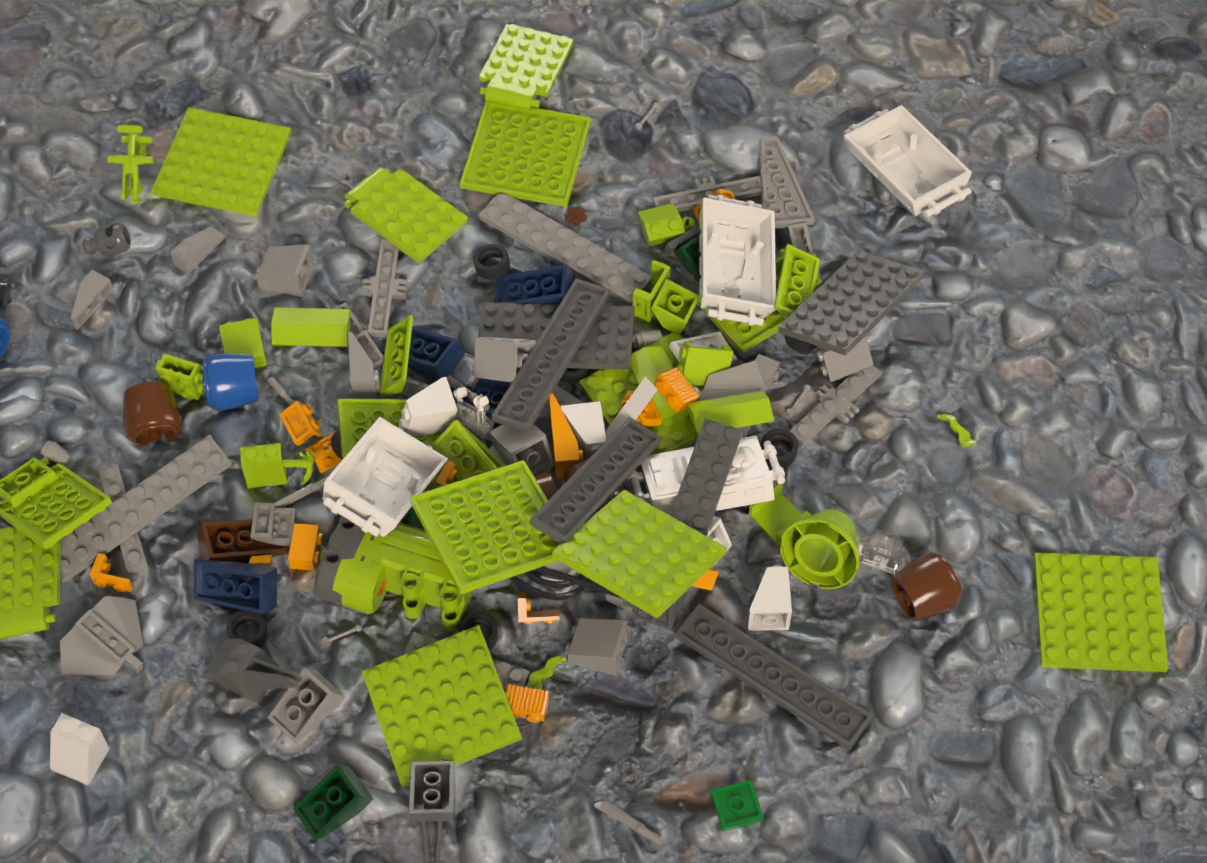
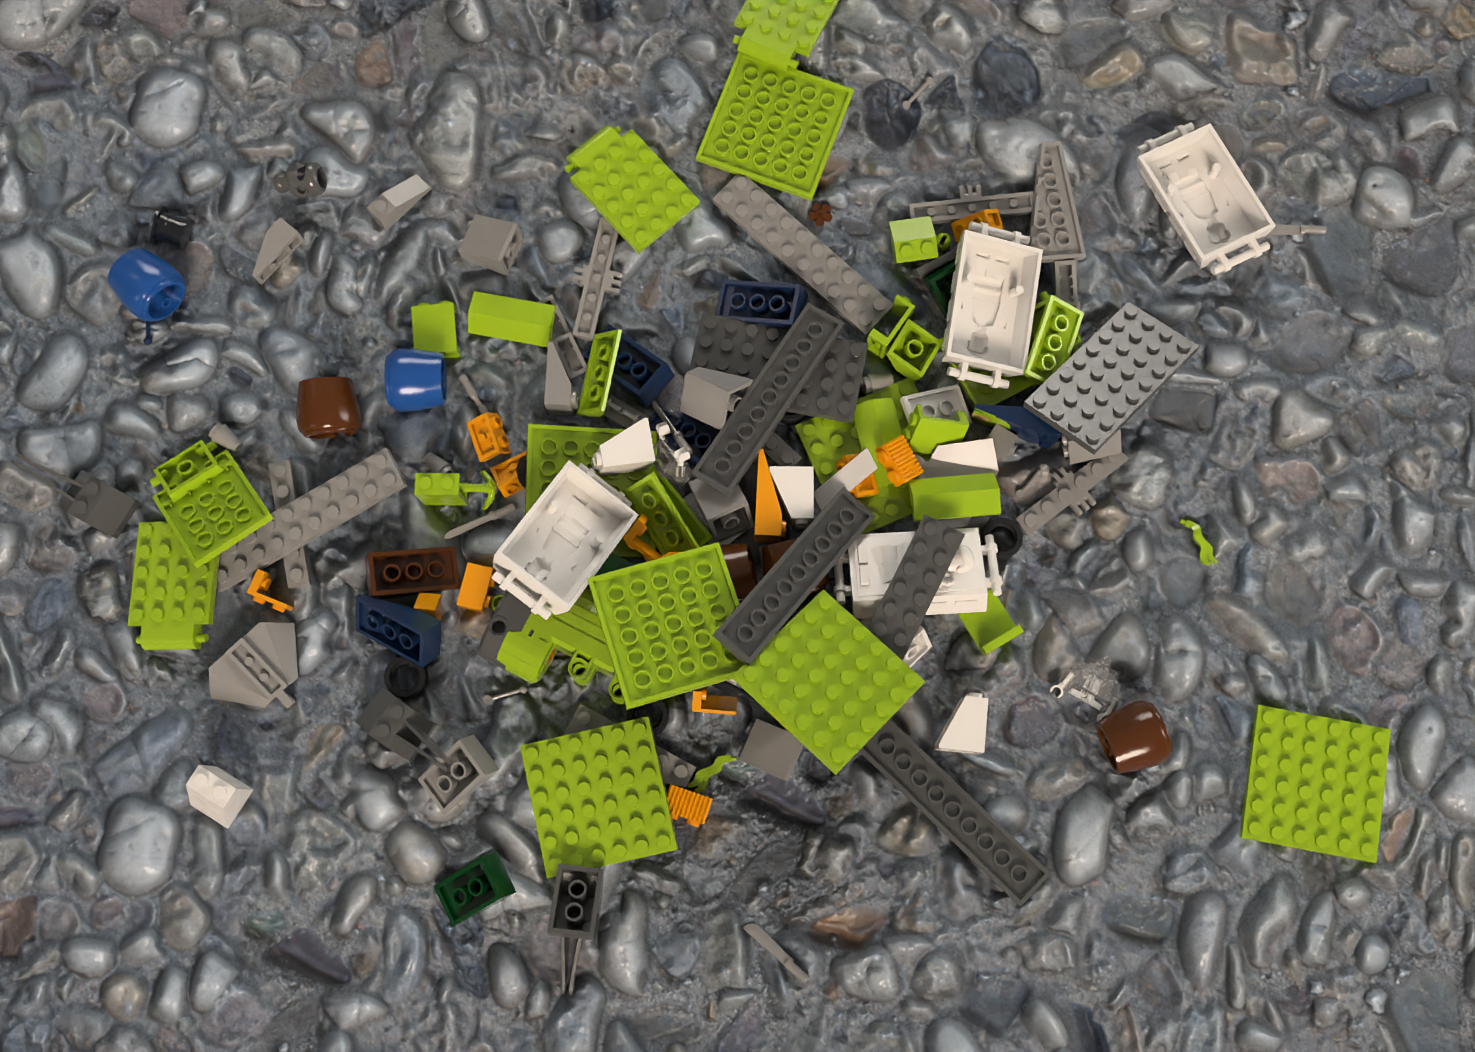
camera: 10 degrees right, 20 degrees up
lime piece [107,125,154,204] -> none
lime plate [151,107,292,217] -> none
lime brick [155,353,205,400] -> none
light grey slope [251,503,296,546] -> none
black tyre [473,244,510,280] -> none
green tile [710,779,764,832] -> none
lime cone [780,509,860,589] -> none
none -> dark blue slope [970,404,1062,448]
none -> light grey piece [1268,224,1327,235]

